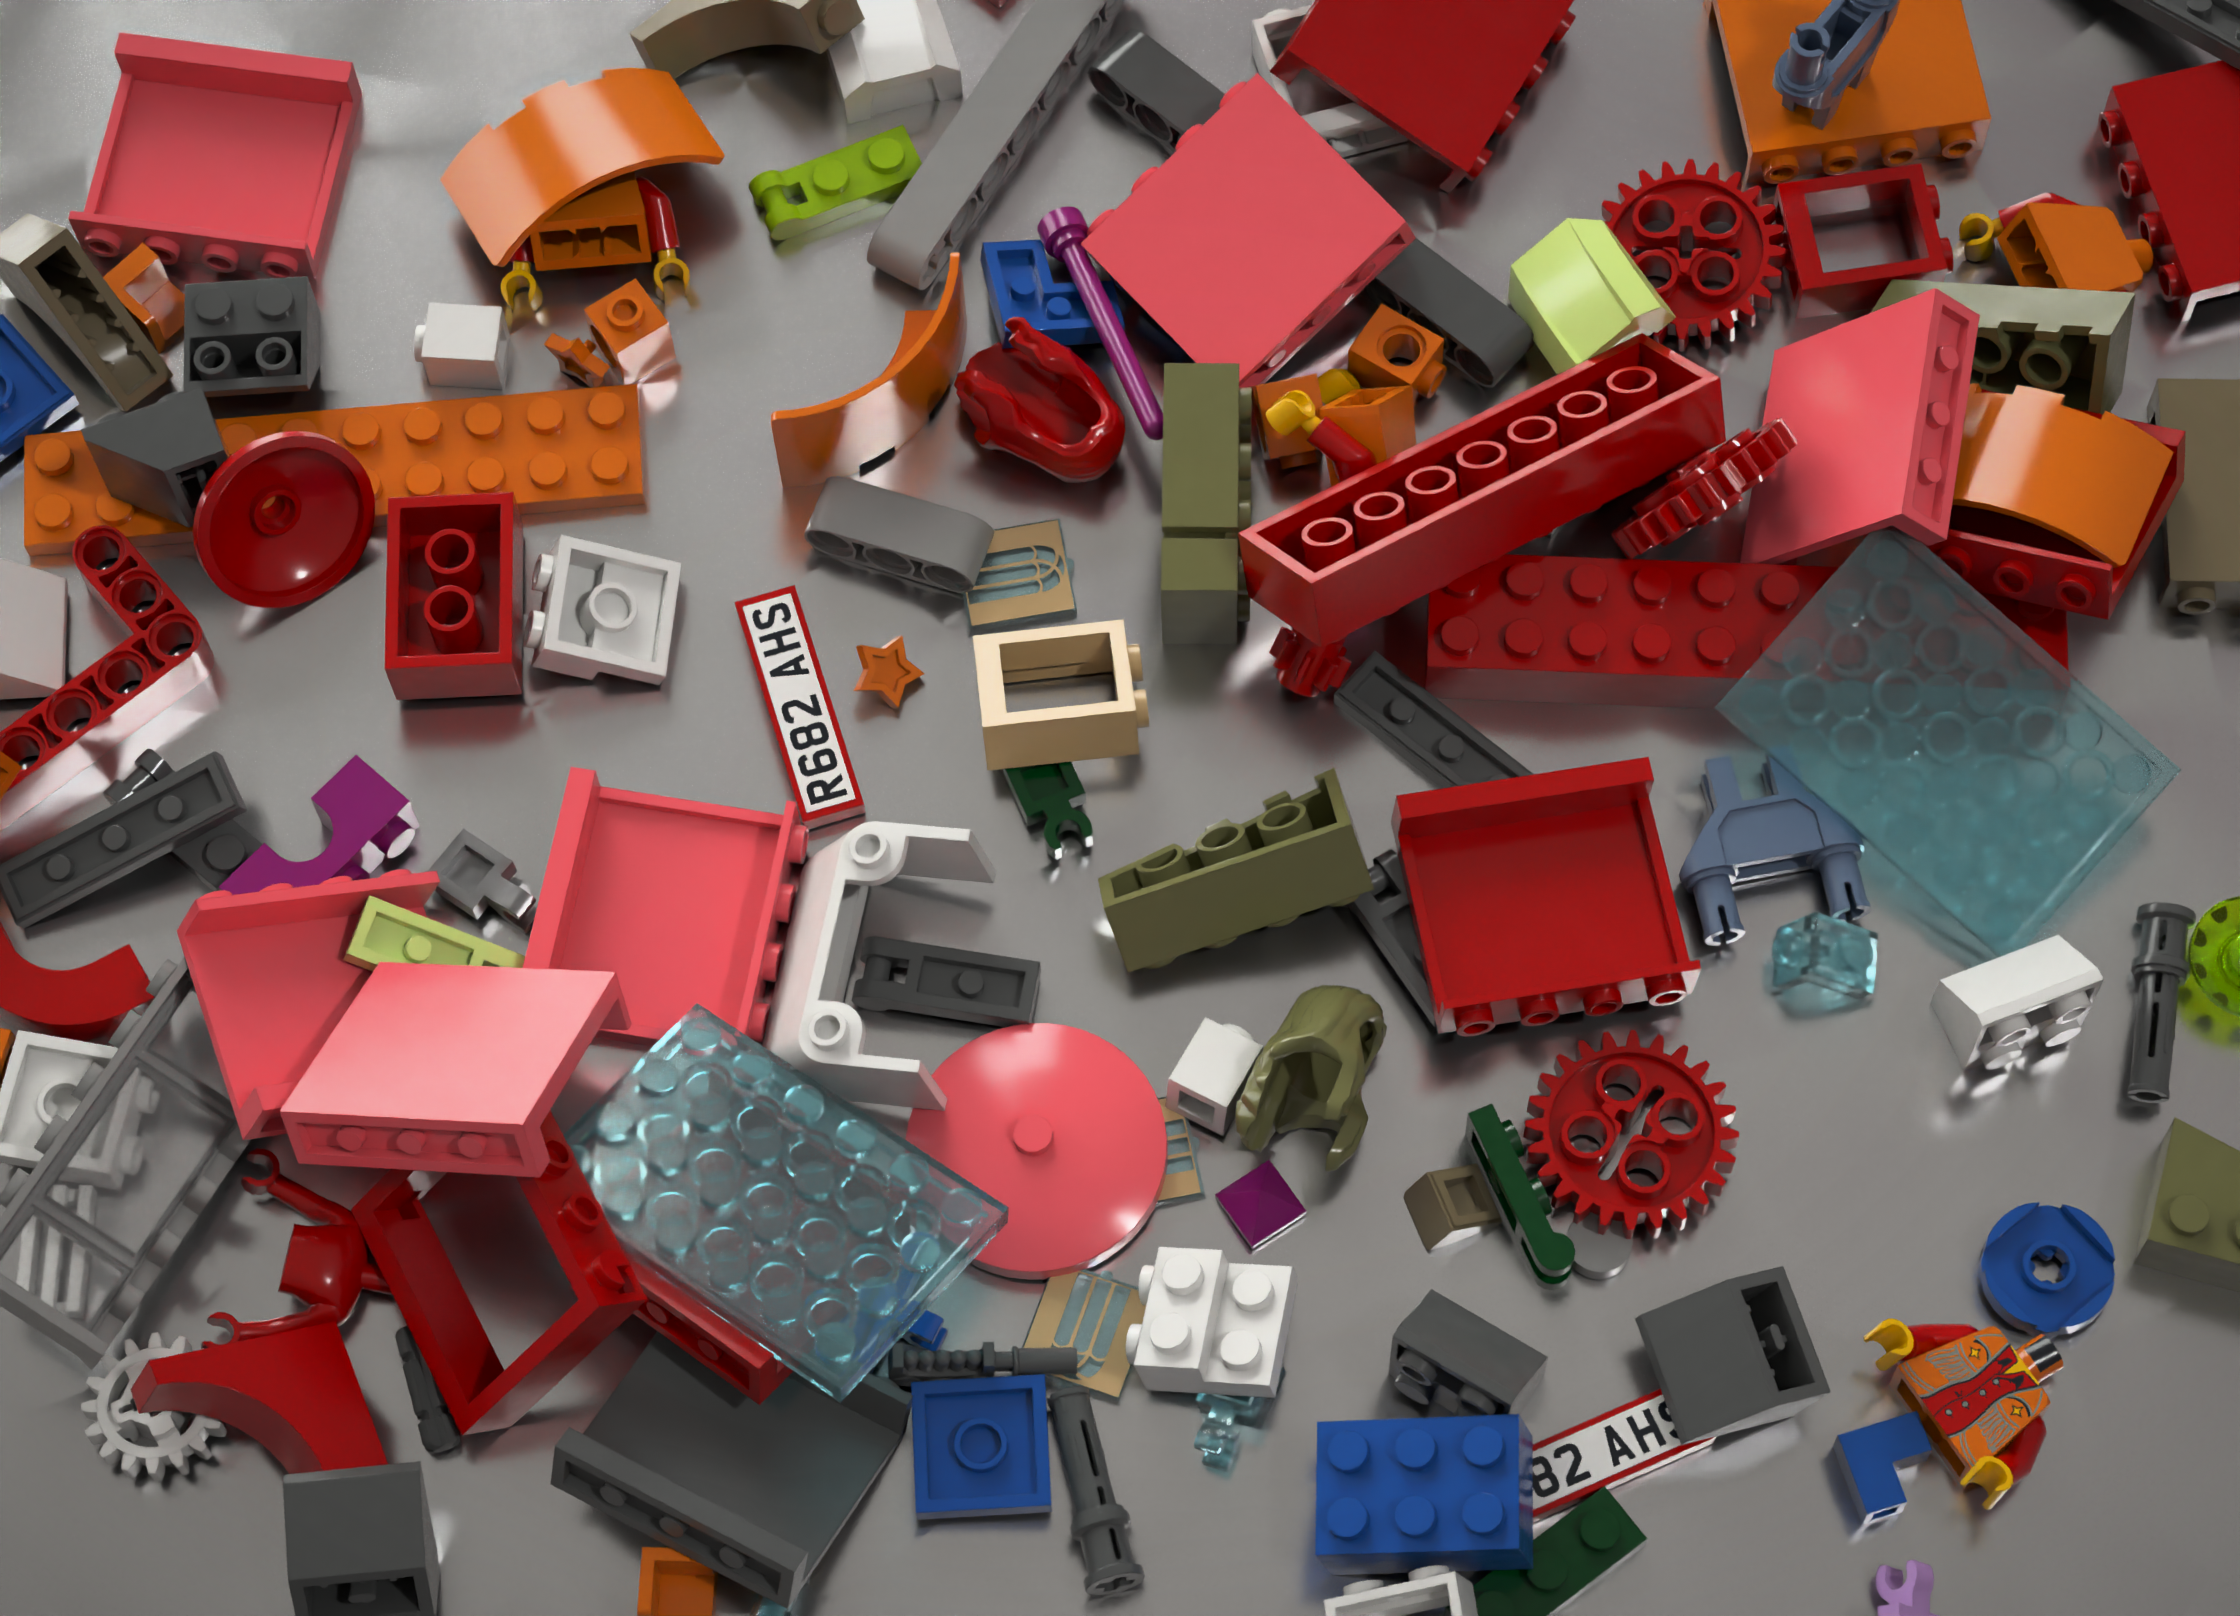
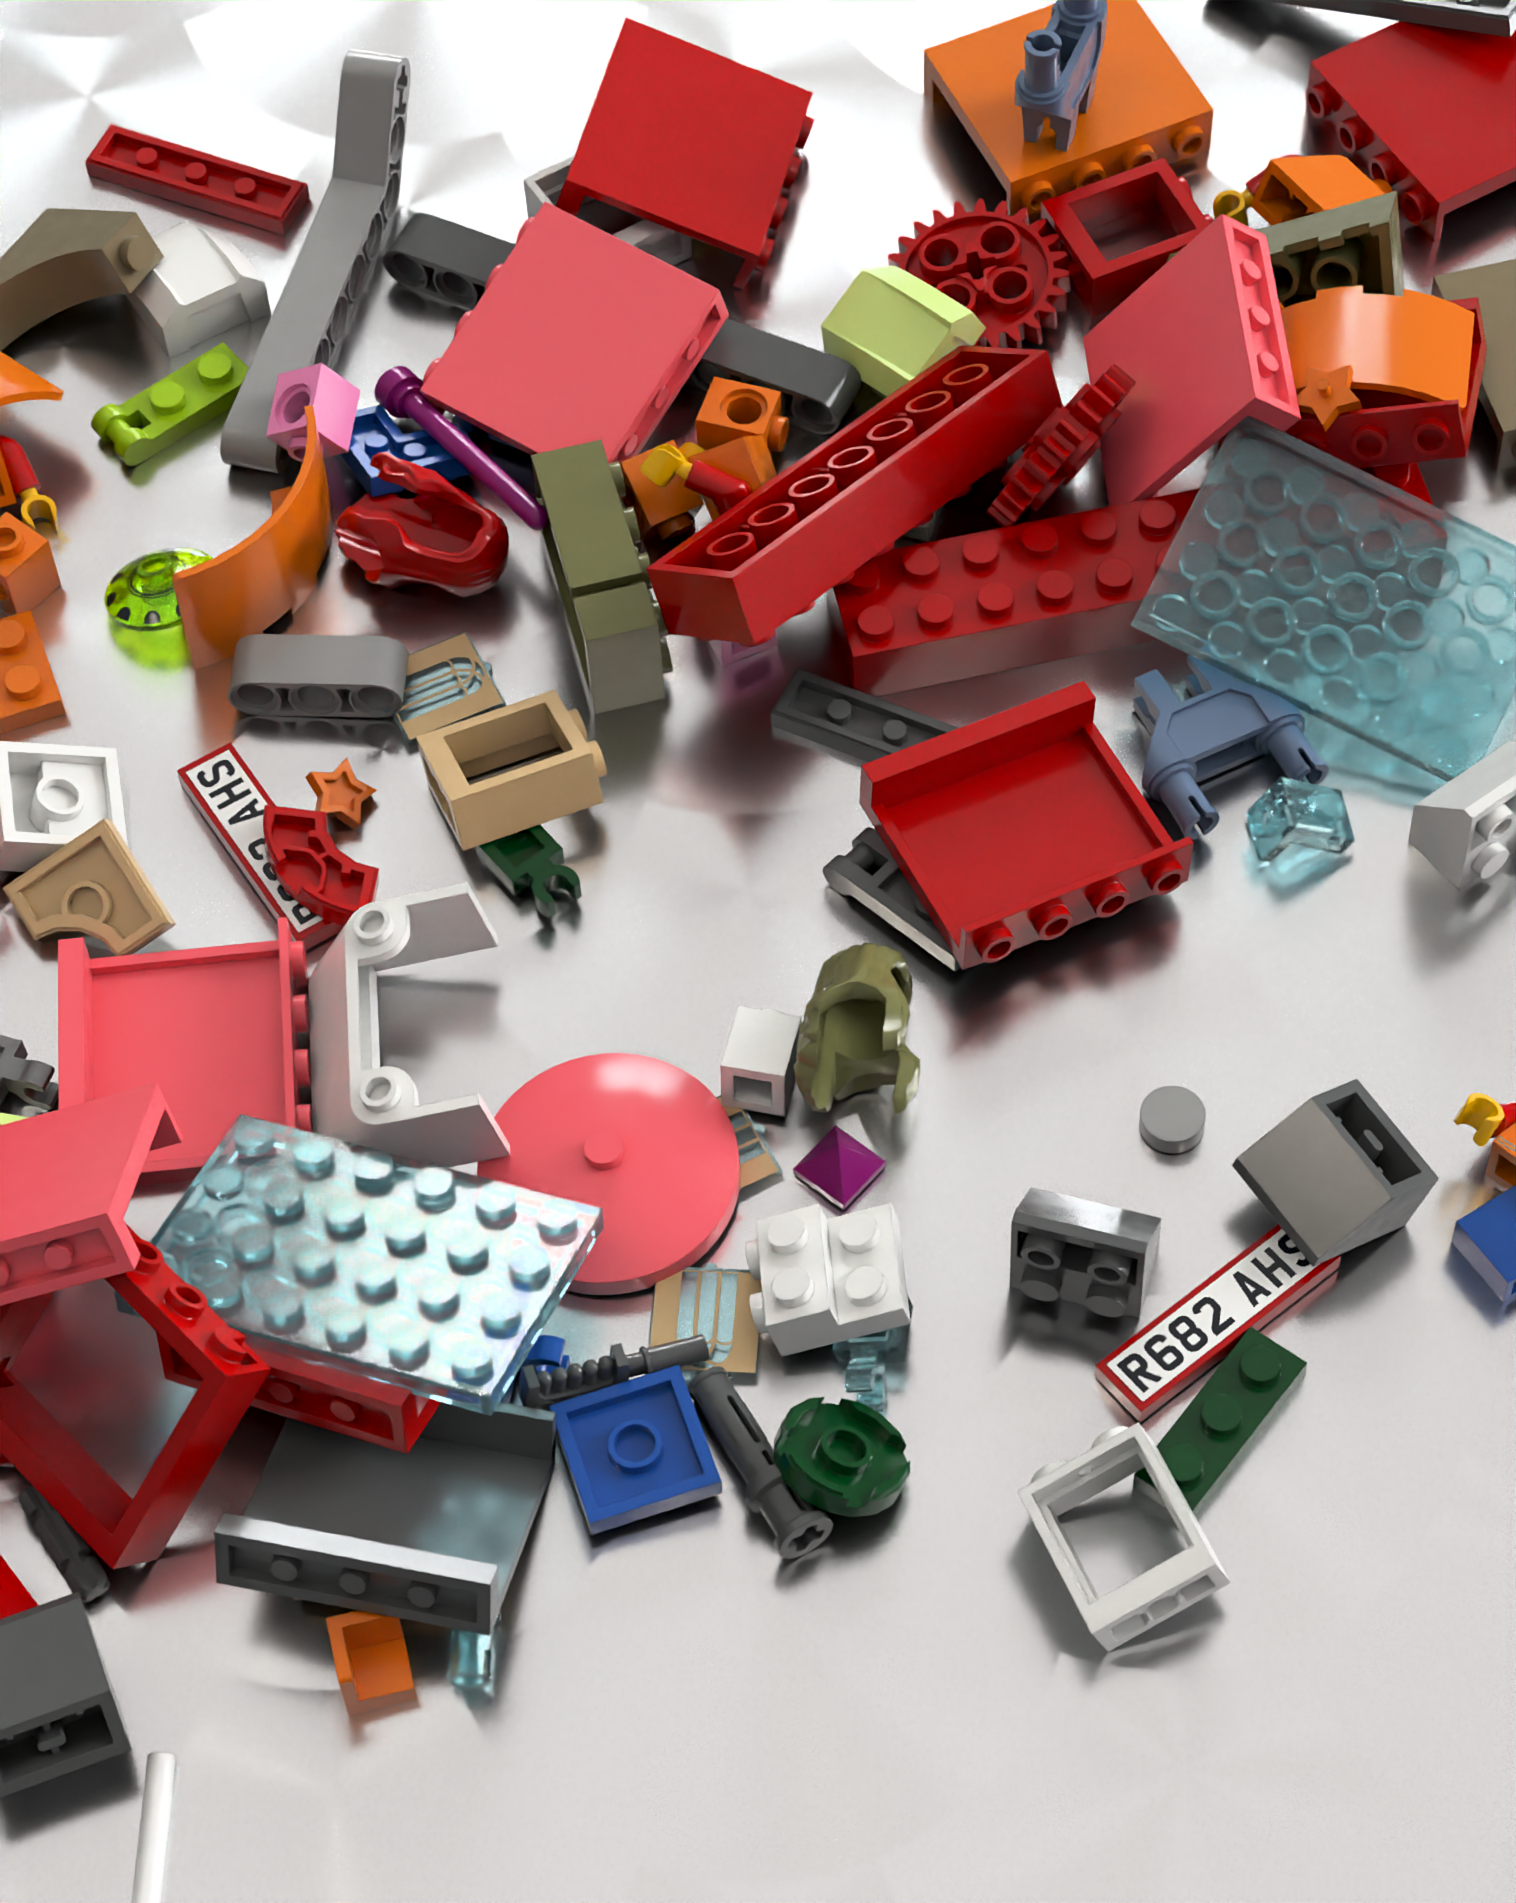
camera: 15 degrees left, 10 degrees down
dark grey plate [851,936,1041,1027] -> none
olive wedge [1098,768,1374,973] -> none
red gear [1269,627,1352,697] -> none
blue brick [1315,1414,1533,1575] -> none
dark tan slope [1404,1164,1503,1250] -> none
dark green plate [1465,1103,1575,1290] -> none
red gear [1523,1030,1739,1239] -> none
none -> tan tile [3,818,176,956]
none -> clear neon green dish [104,548,213,632]
none -> red tile [263,805,379,926]
none -> bright pink brick [266,363,360,462]
none -> dark green tile [774,1397,910,1517]
none -> orange piece [1297,364,1363,432]

